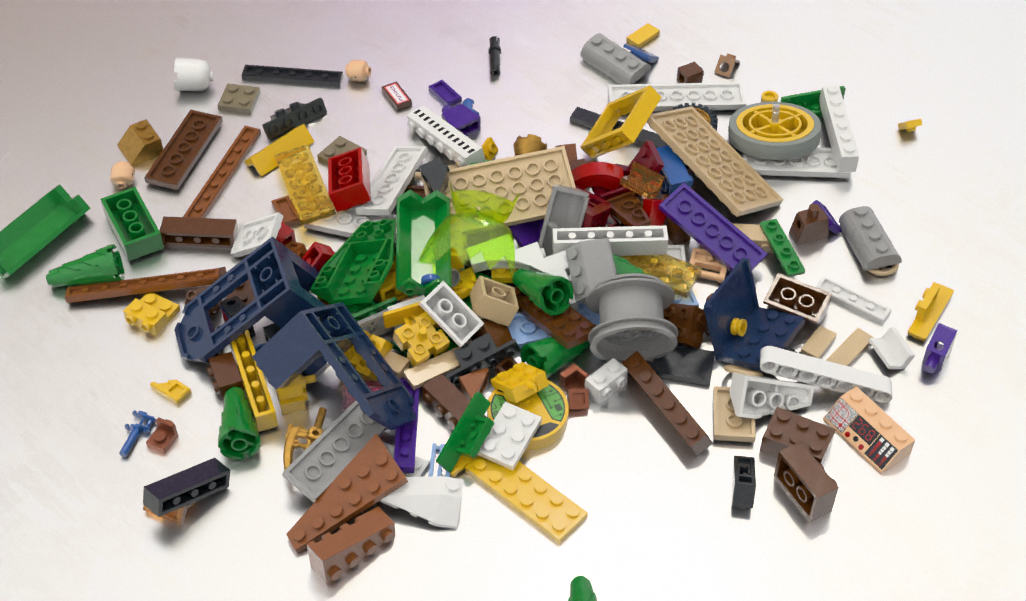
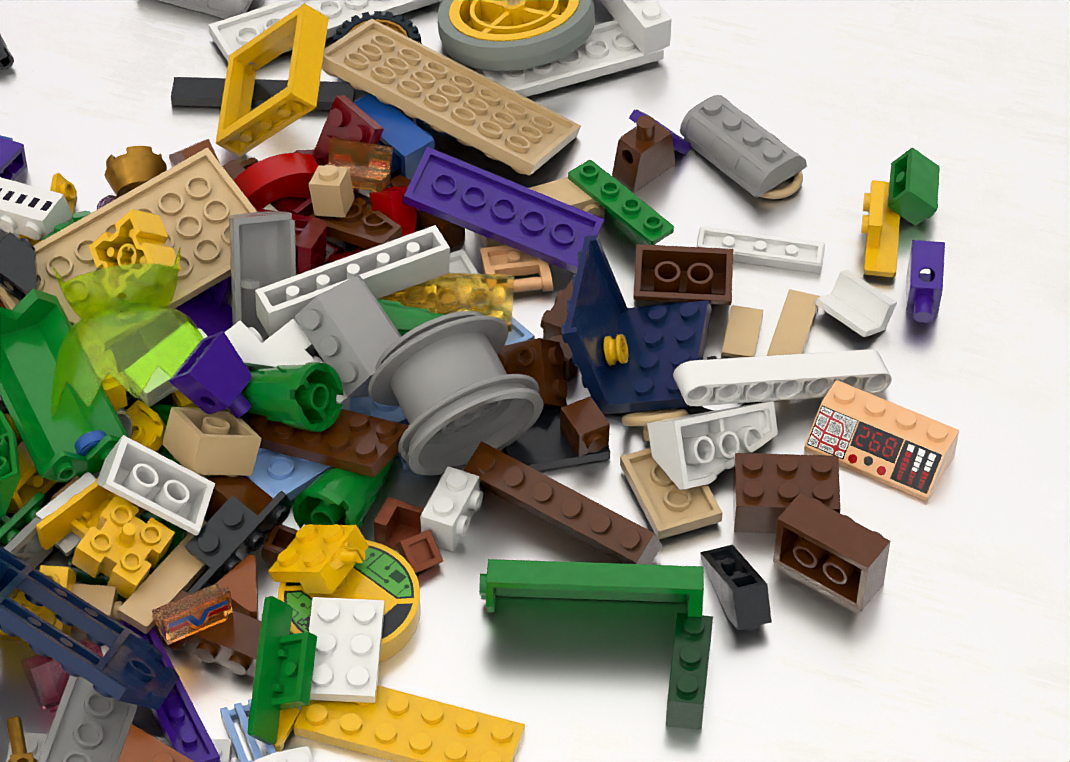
camera: 25 degrees left, 0 degrees up
none -> yellow brick [88,209,182,307]
none -> clear orange panel [152,583,233,645]
none -> dark purple torso [169,331,251,418]
none -> tan brick [309,165,354,217]
none -> green panel [479,559,704,617]
none -> reddish brown brick [560,396,610,457]
none -> dark green brick [665,613,713,730]
none -> green brick [888,147,940,226]

